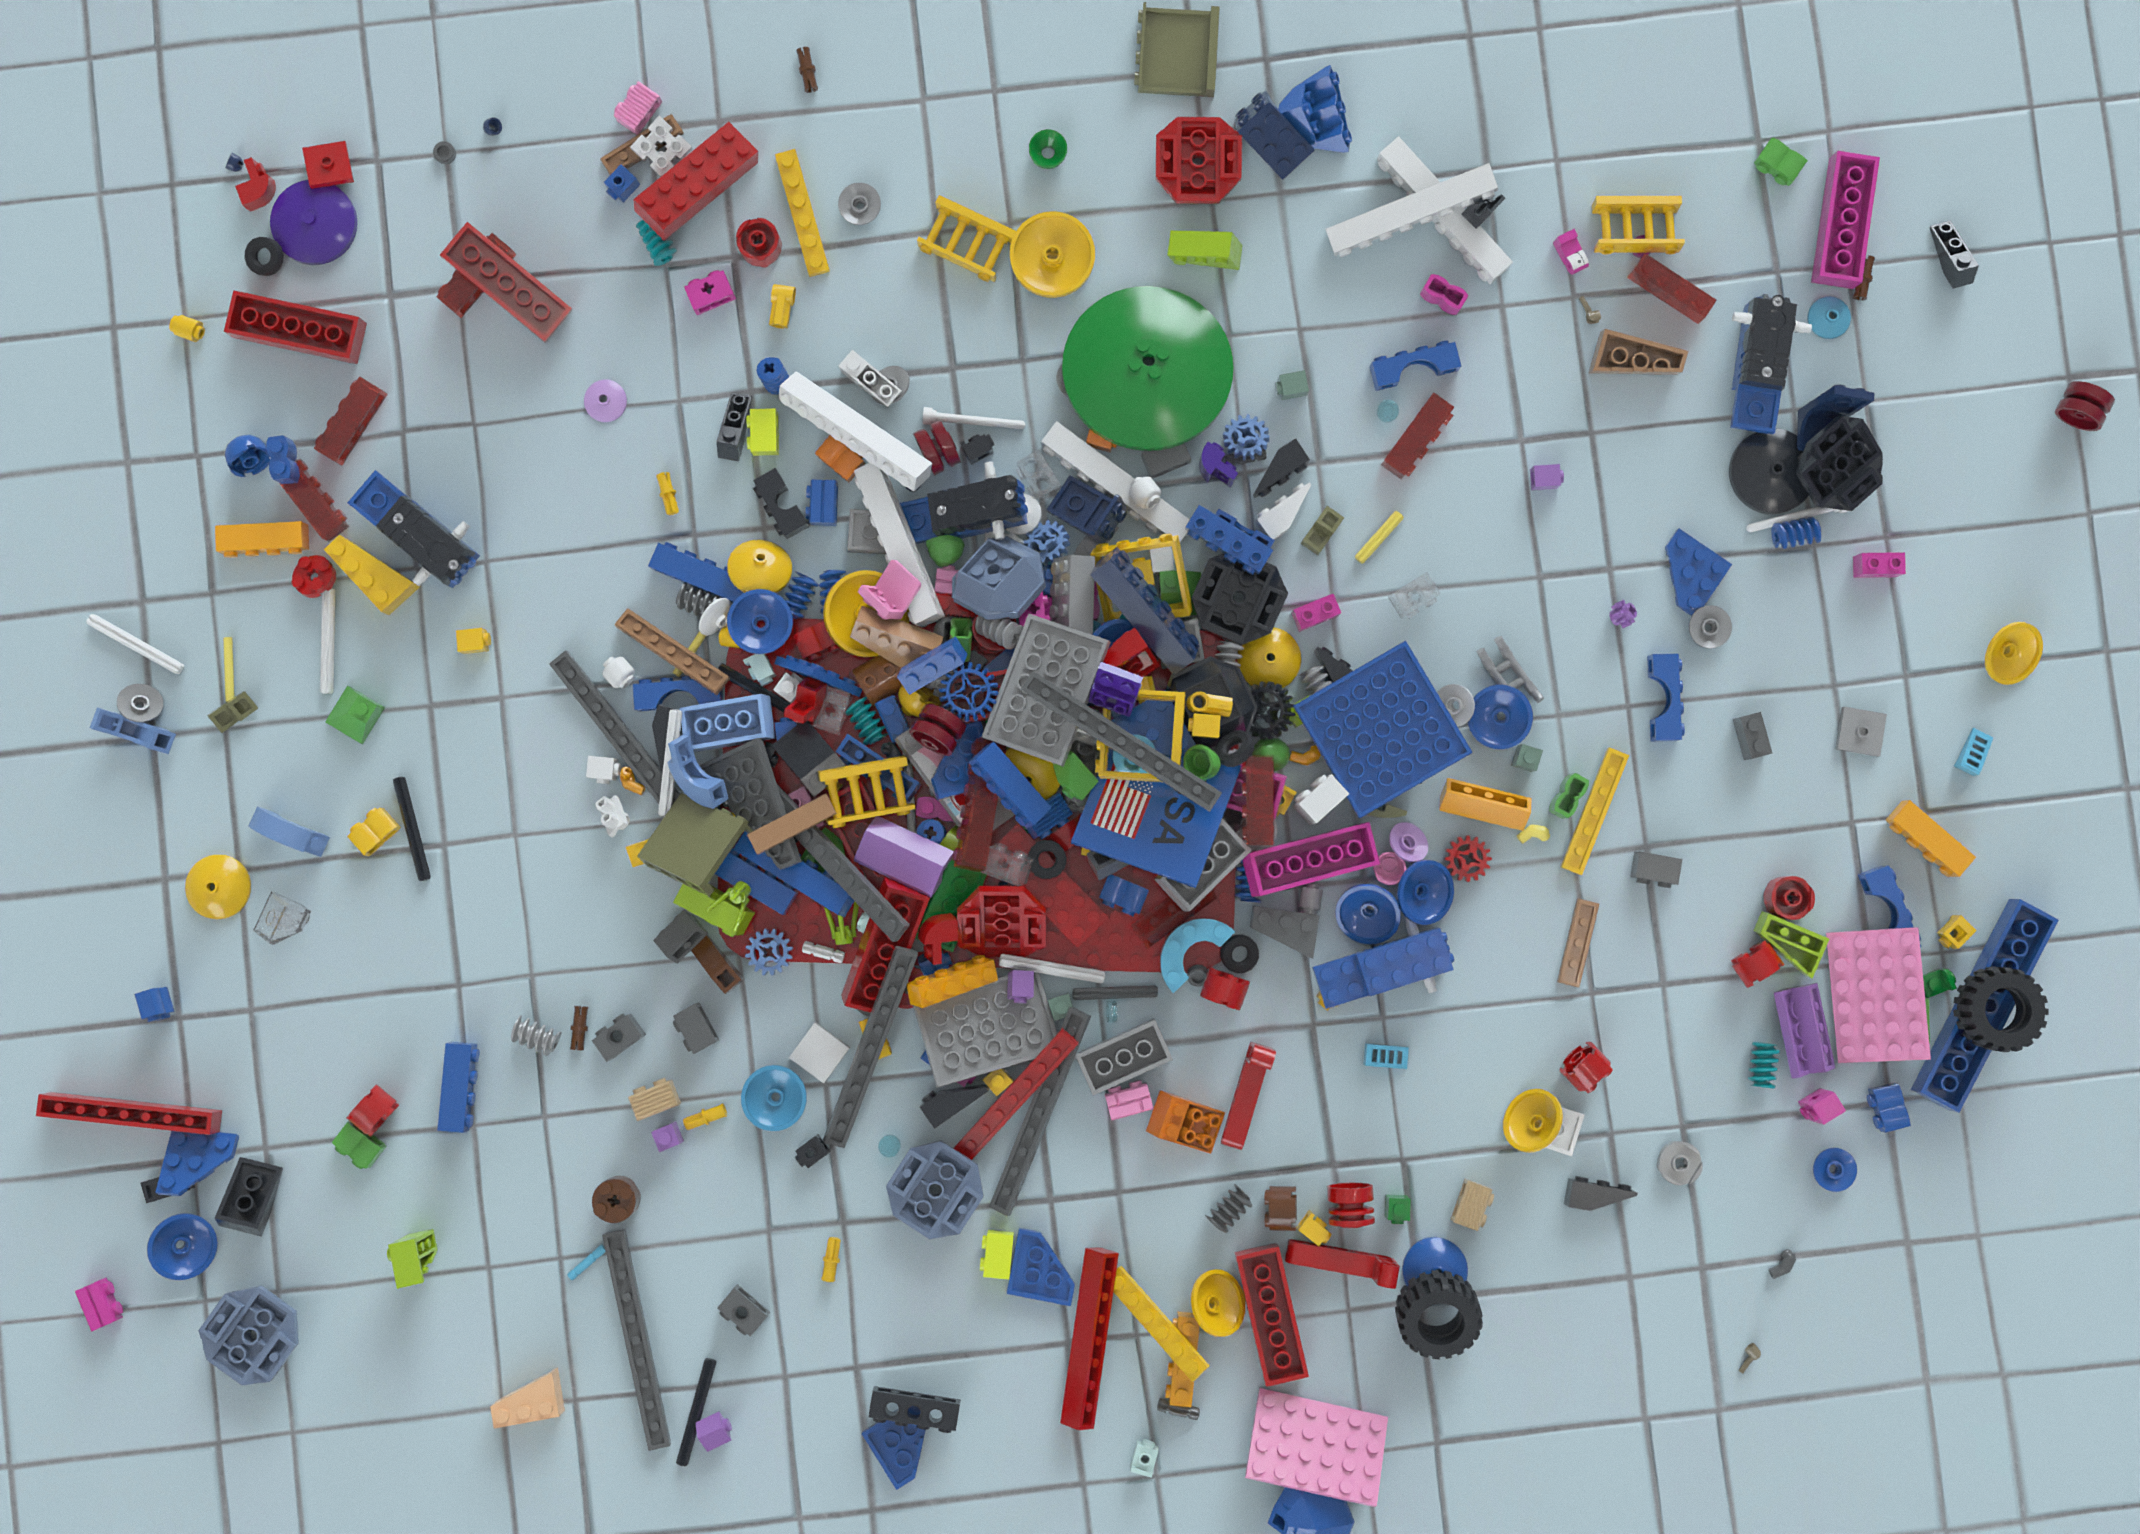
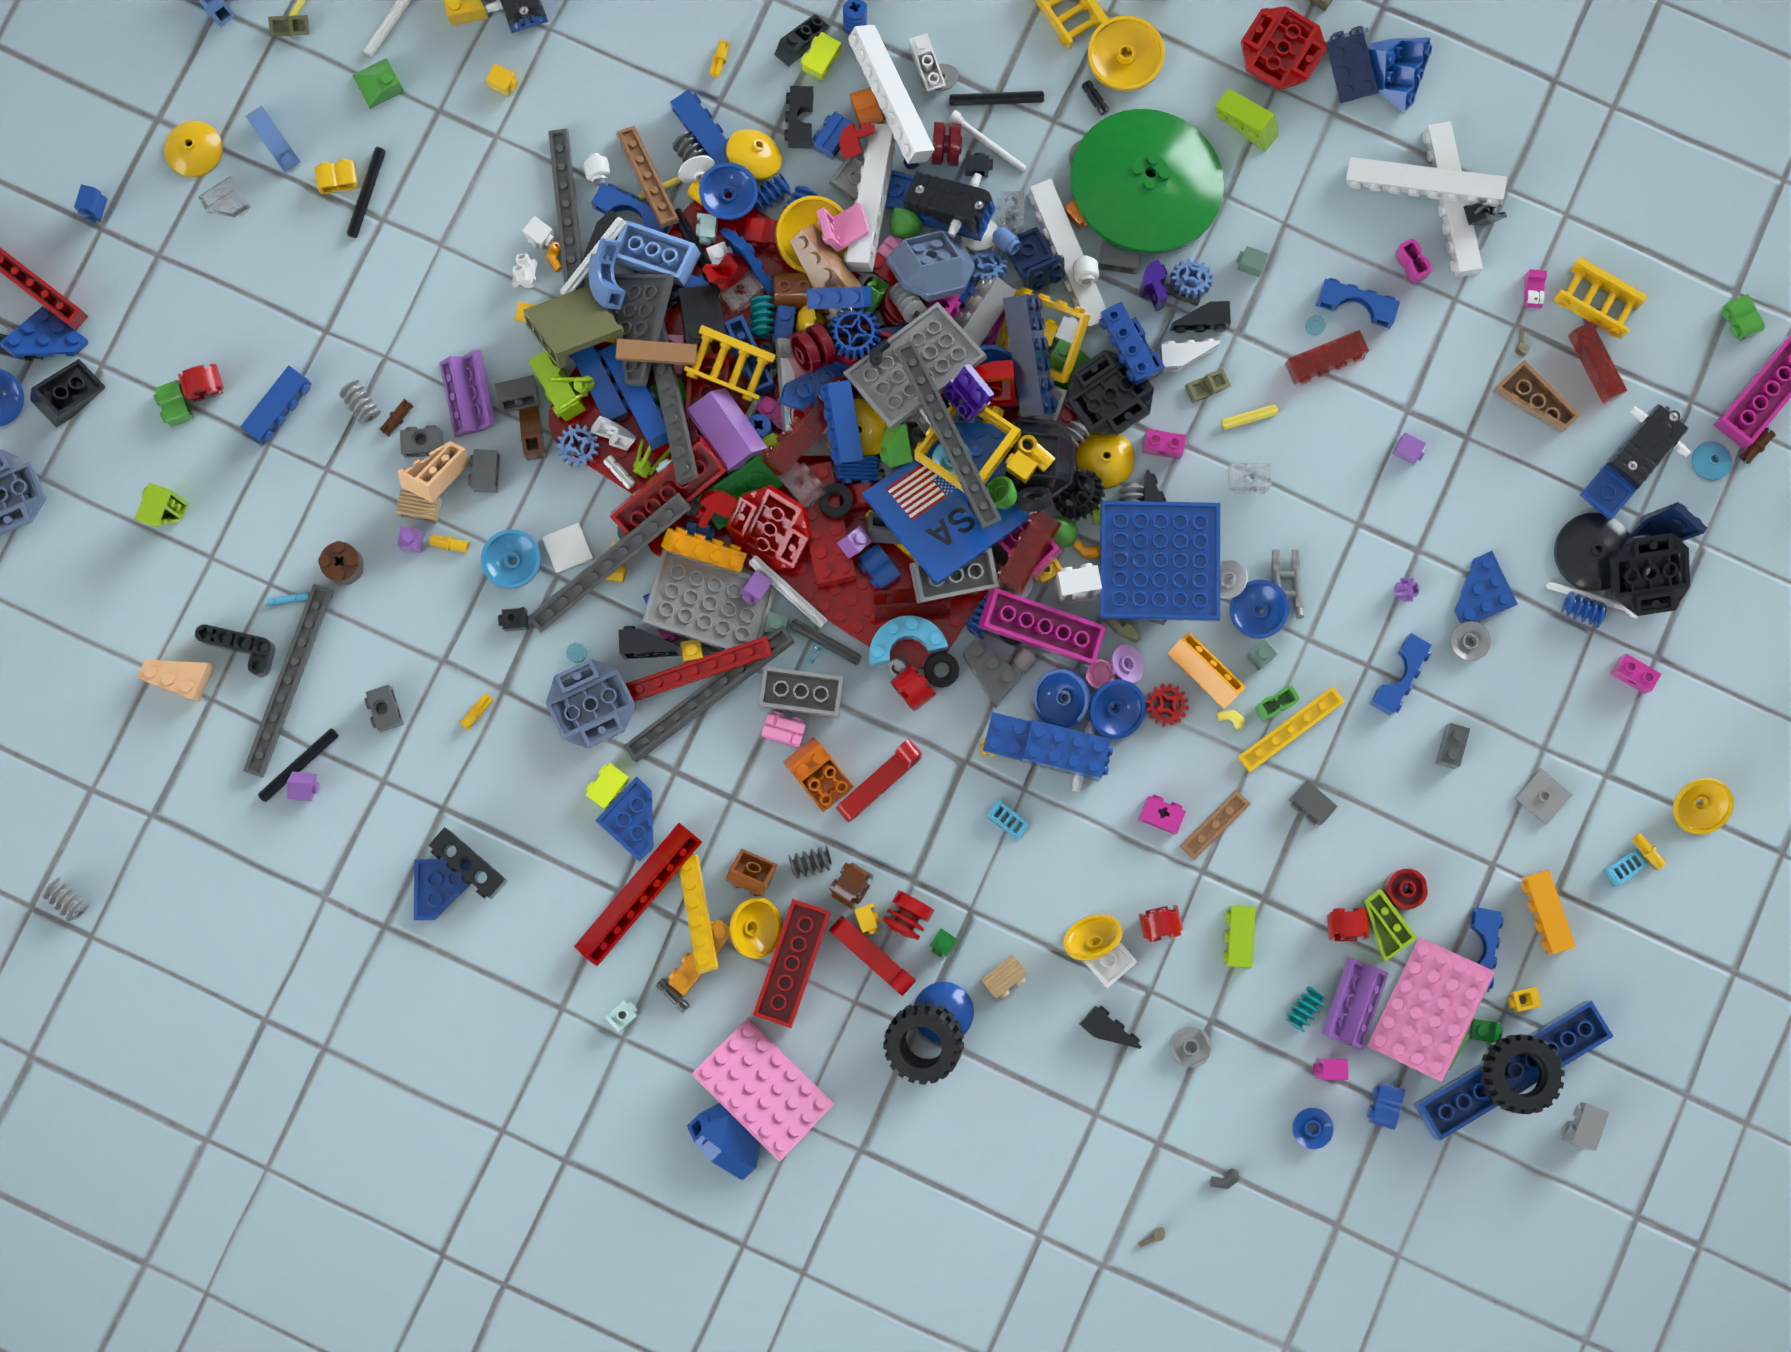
camera: 30 degrees right, 5 degrees down
none -> black beam [195,624,276,677]
none -> light nougat wedge [397,441,469,503]
none -> medium lavender slope [439,350,496,437]
none -> white slope [591,416,635,451]
none -> dark orange brick [726,849,778,897]
none -> medium lavender brick [837,525,872,559]
none -> red brick [839,122,878,160]
none -> black arm [869,339,891,366]
none -> black axle [949,91,1044,106]
none -> medium blue brick [992,227,1021,255]
none -> black axle [1082,80,1109,116]
none -> dark pink brick [1138,795,1186,835]
none -> lime brick [1222,905,1256,968]
none -> light grey brick [1561,1102,1610,1151]
none -> yellow axle [1632,833,1667,870]

